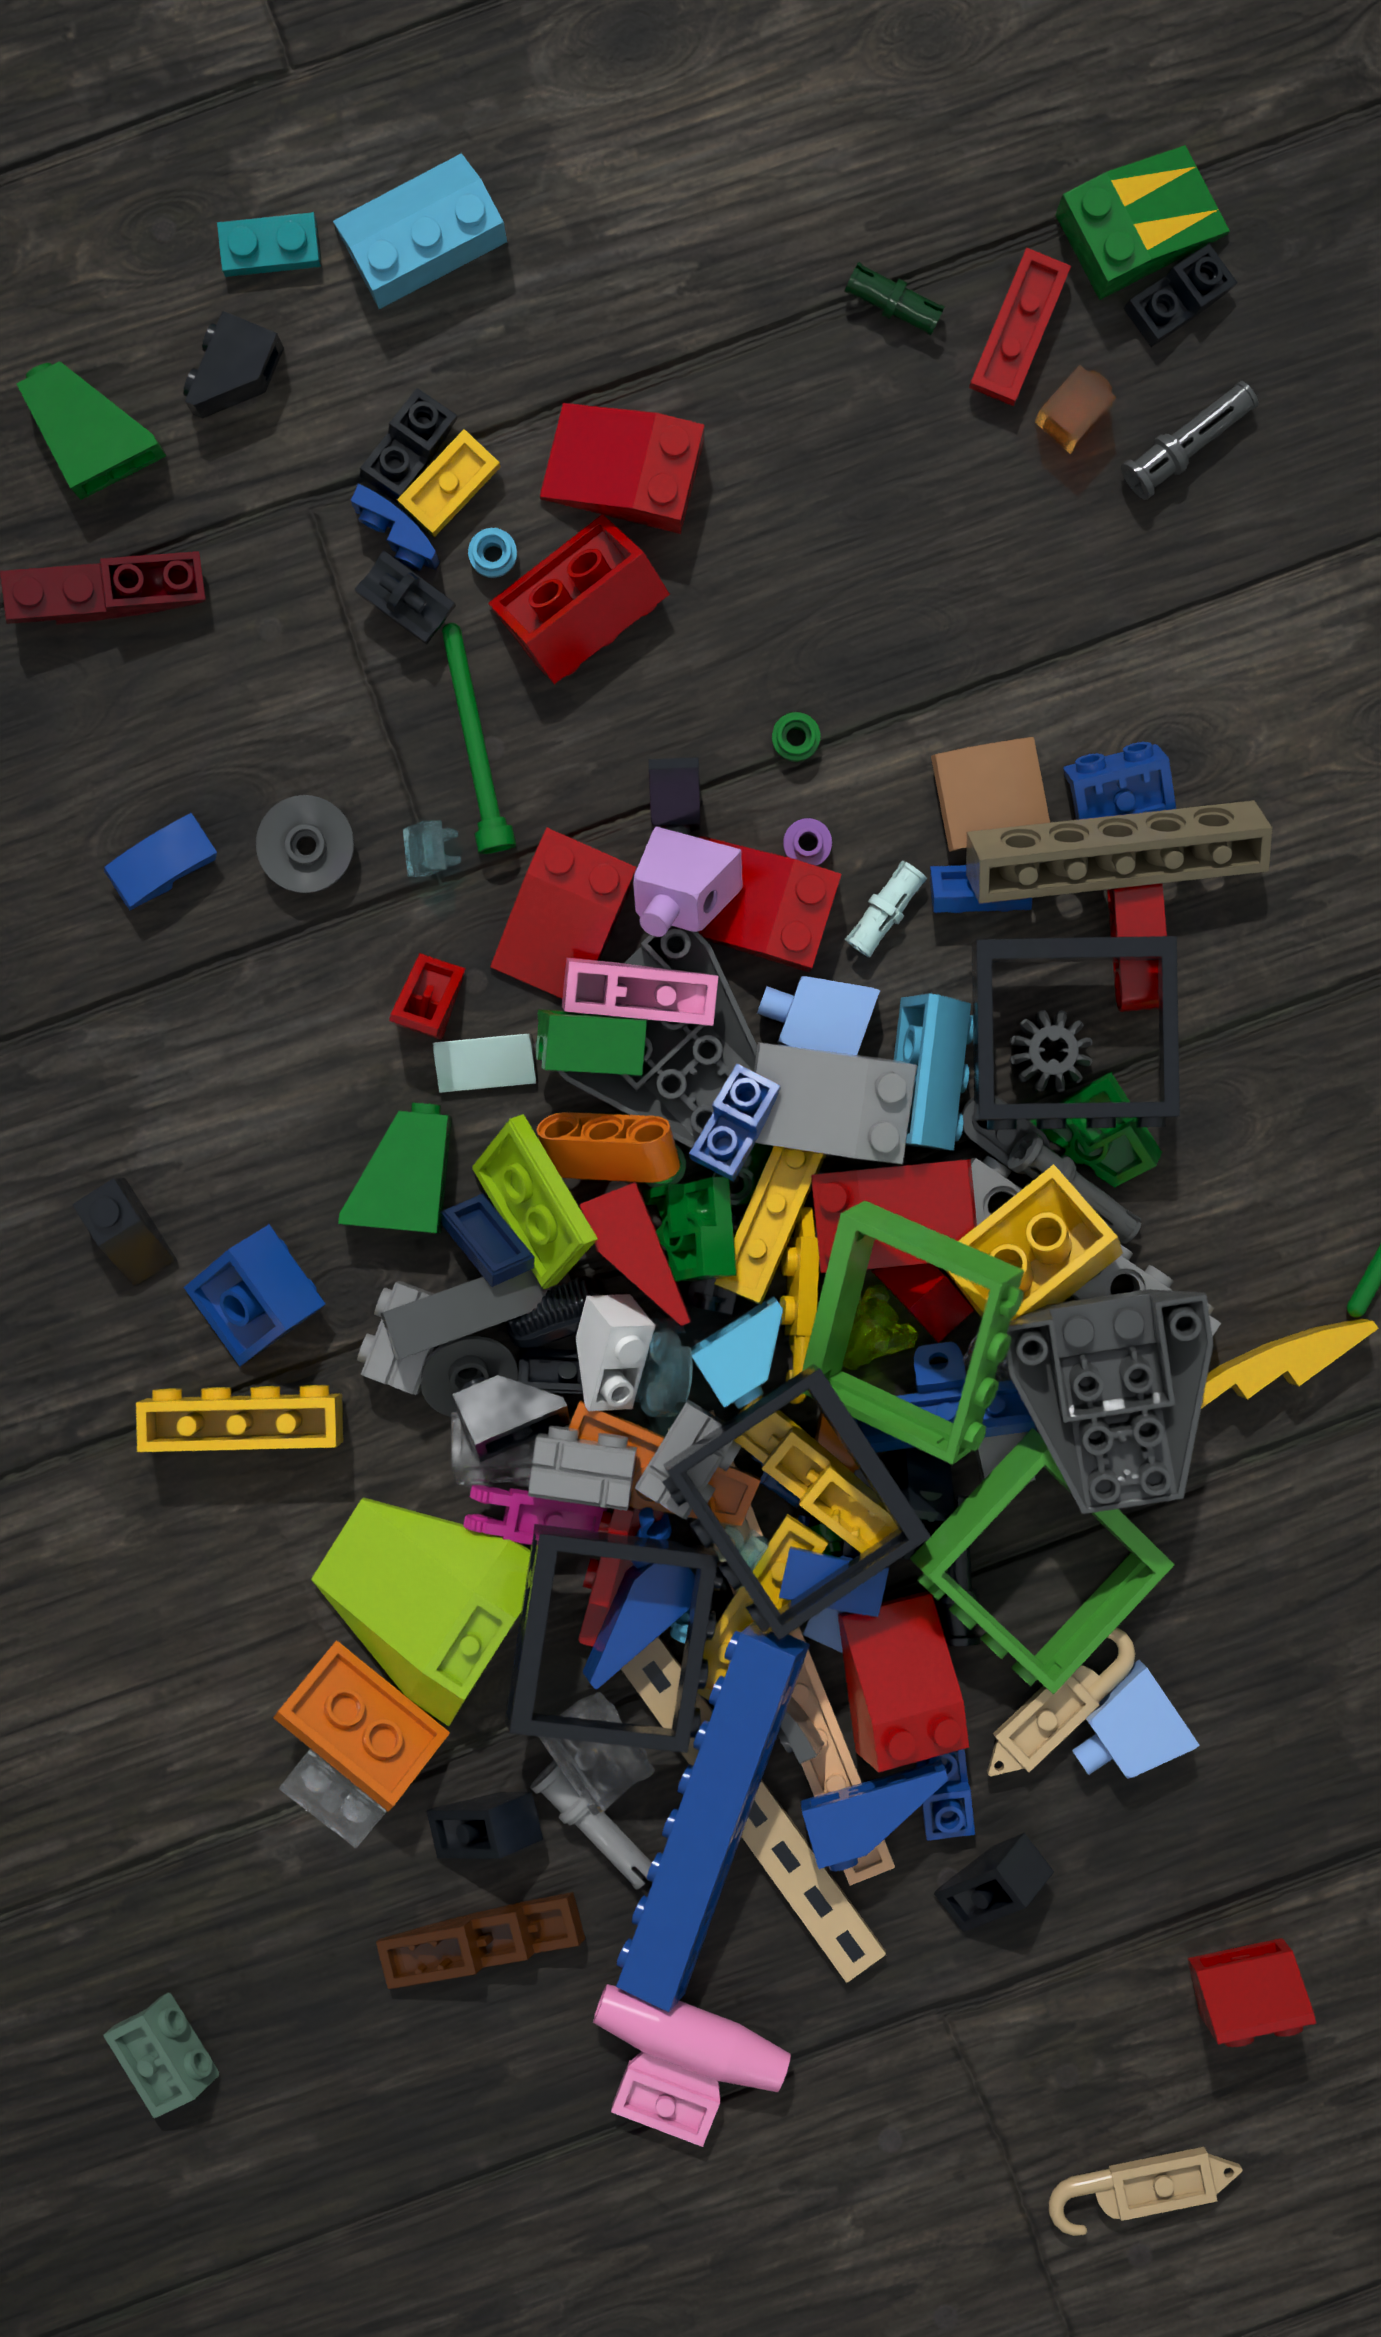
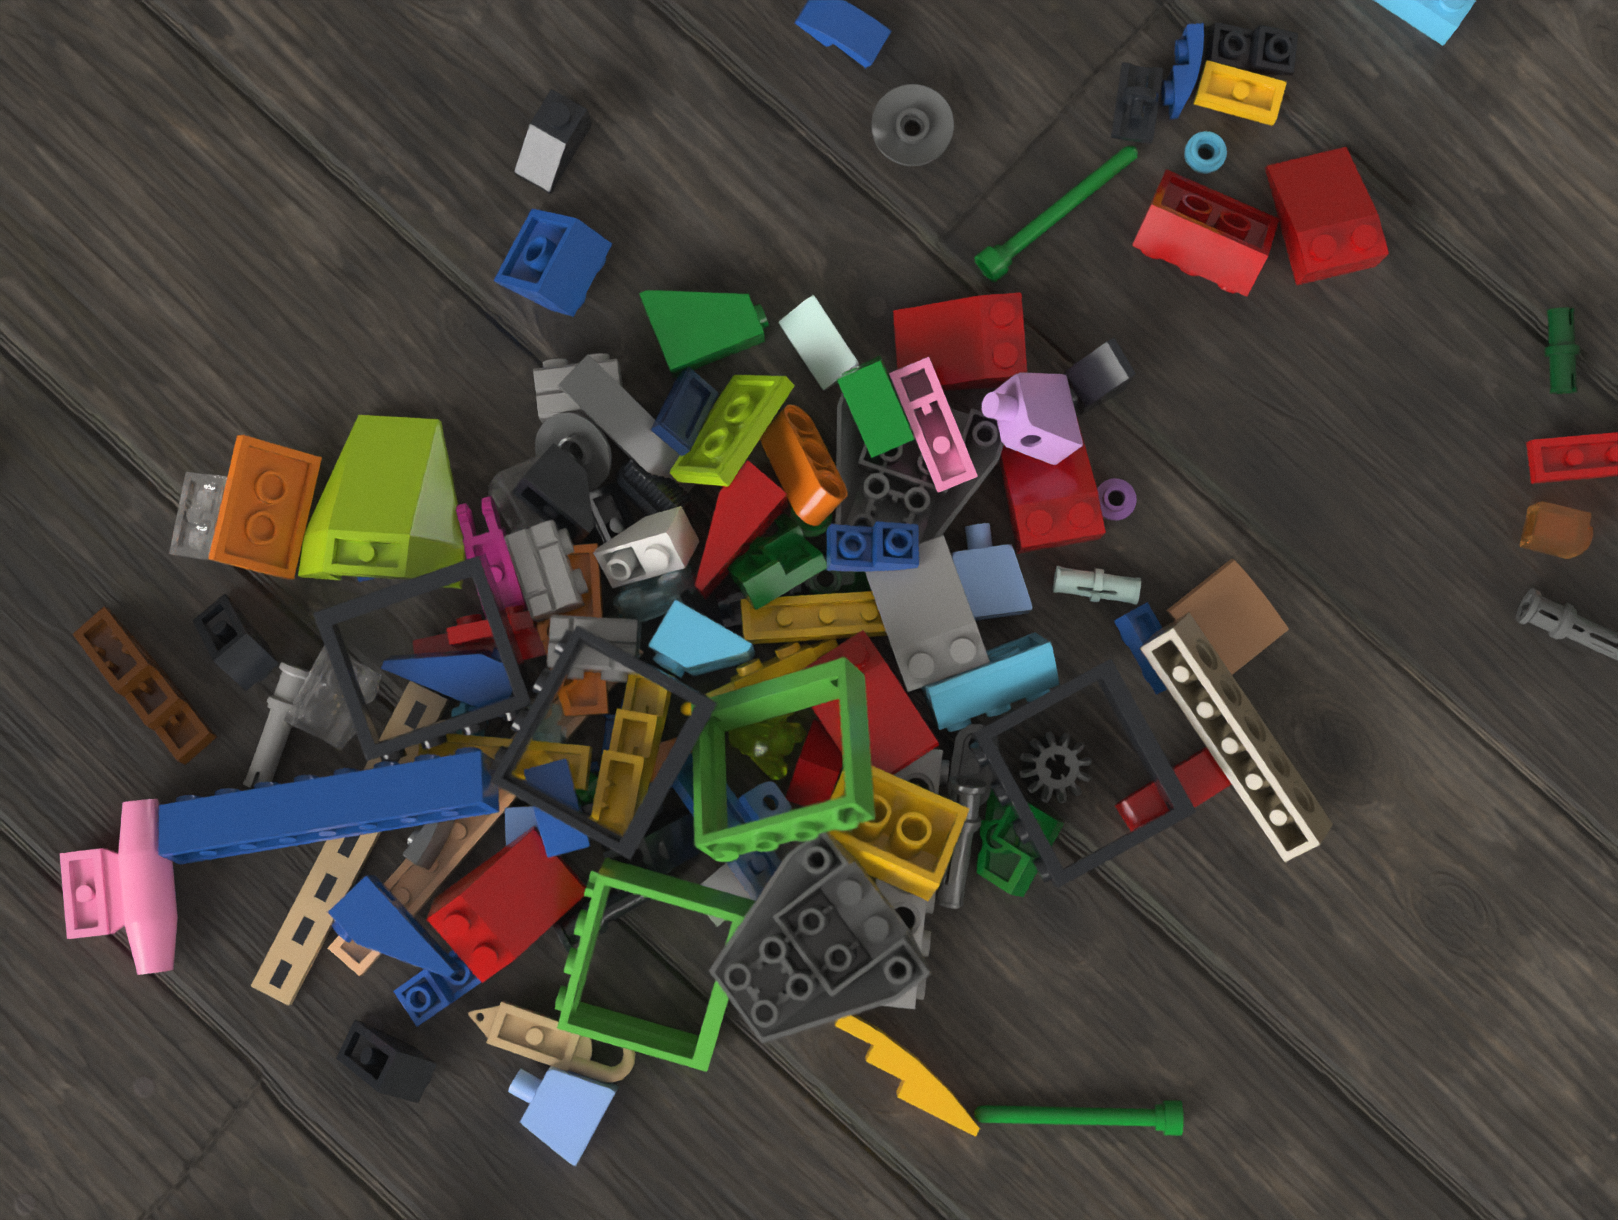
camera: 65 degrees right, 5 degrees down
yellow brick [136,1385,343,1452] -> none
red slope [389,953,466,1040] -> none
clear light blue tile [403,820,461,877] -> none
blue hand [635,1507,672,1540] -> none
green plate [772,712,821,762] -> none
blue bracket [1063,742,1176,820] -> none

